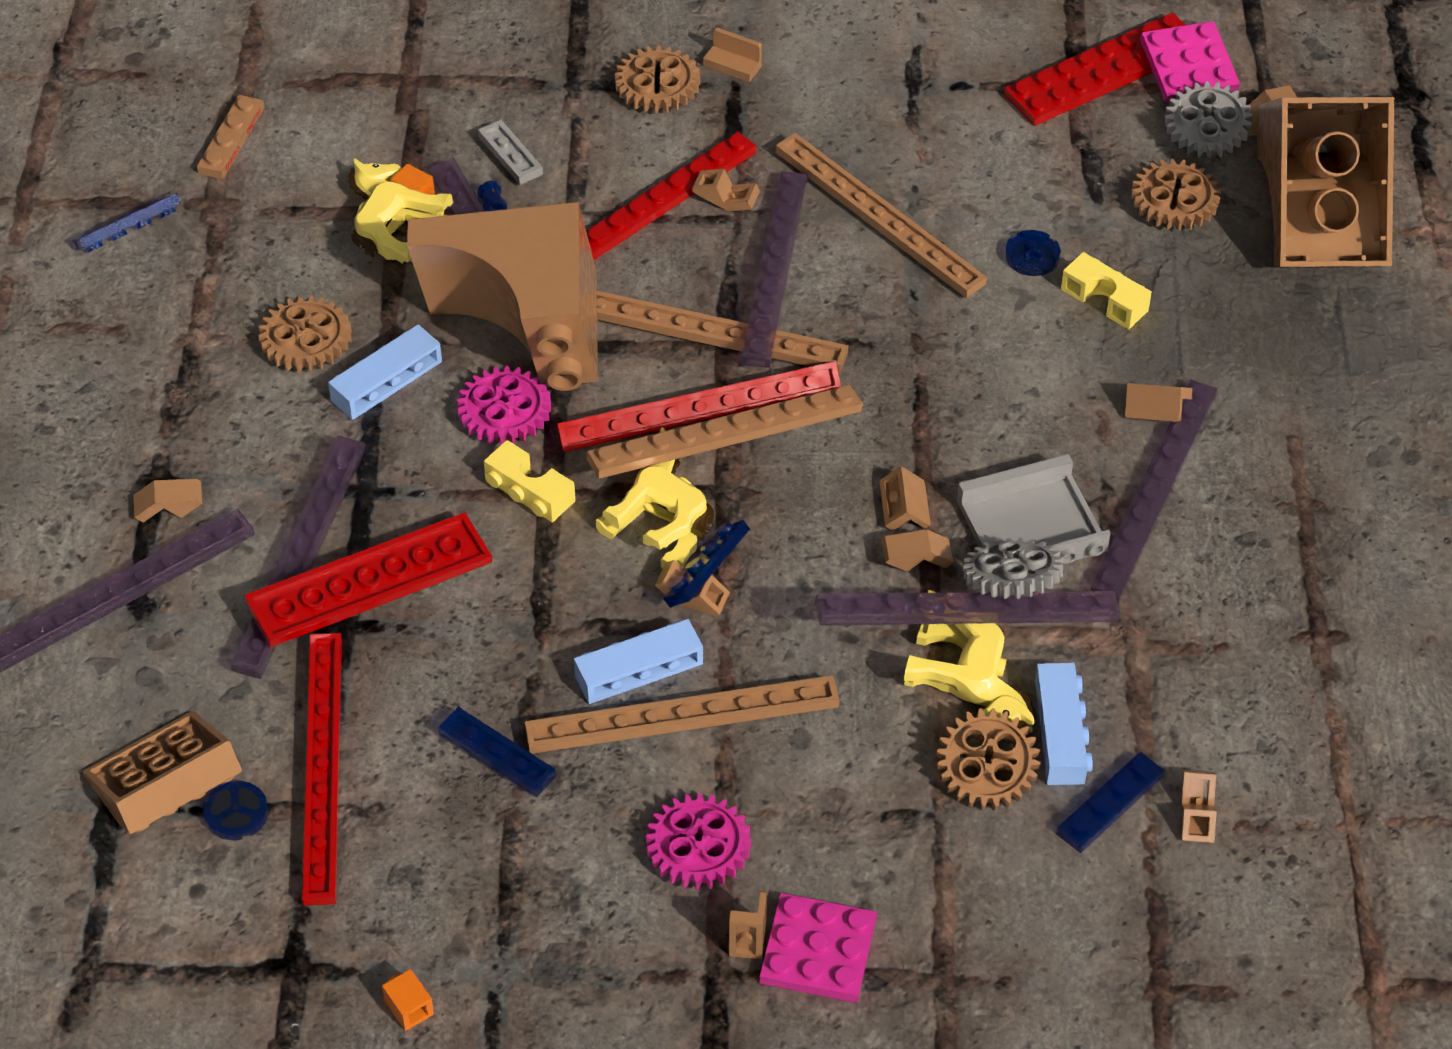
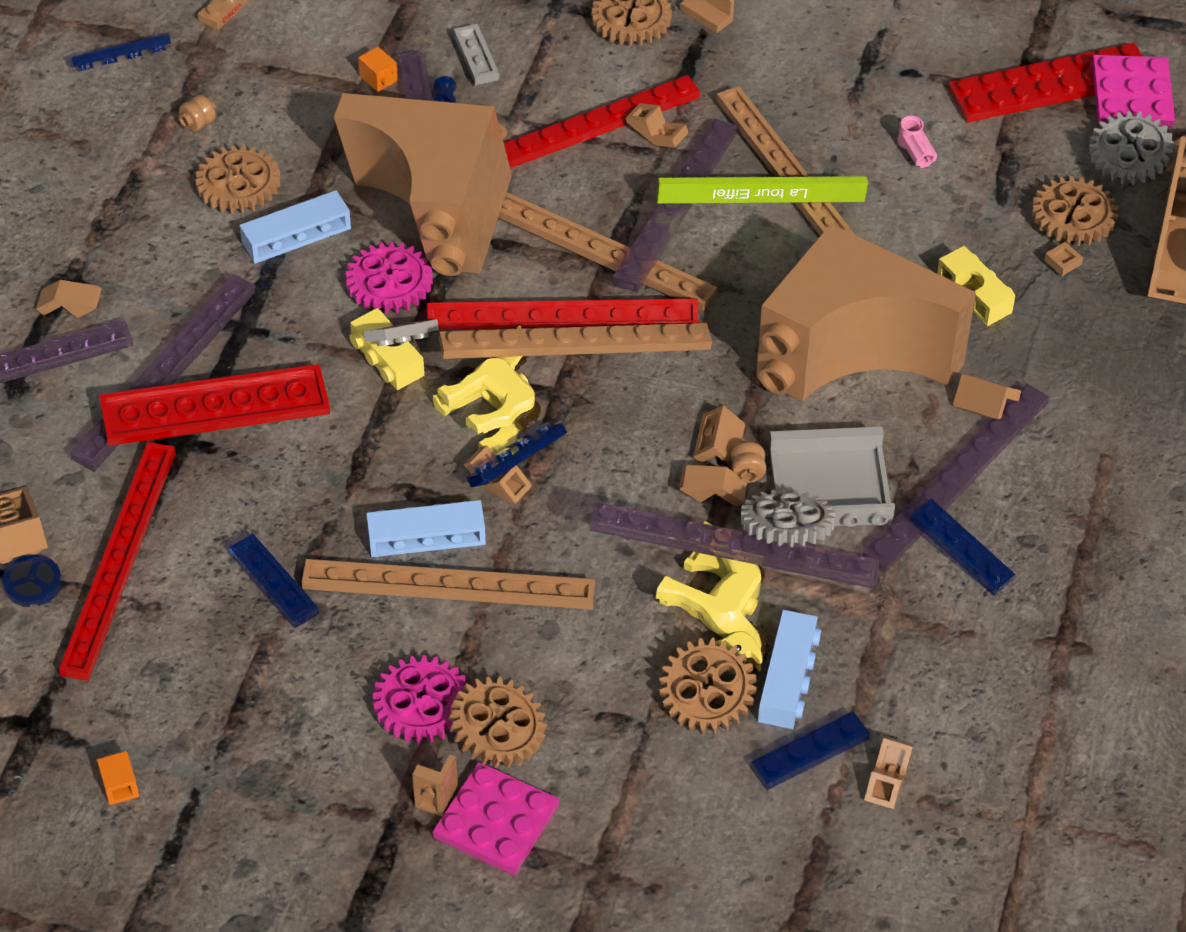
camera: 15 degrees right, 0 degrees up
light yellow animal [348,158,453,264] -> none
clear blue tile [1005,230,1061,276] -> none
none -> medium nougat piece [179,95,216,132]
none -> light grey plate [364,319,439,346]
none -> medium nougat gear [448,676,547,769]
none -> lime tile [657,177,868,203]
none -> medium nougat piece [731,442,766,483]
none -> medium nougat brick [756,224,976,402]
none -> bright pink piece [897,116,937,168]
none -> clear blue plate [910,498,1015,596]
none -> medium nougat plate [1044,242,1083,276]

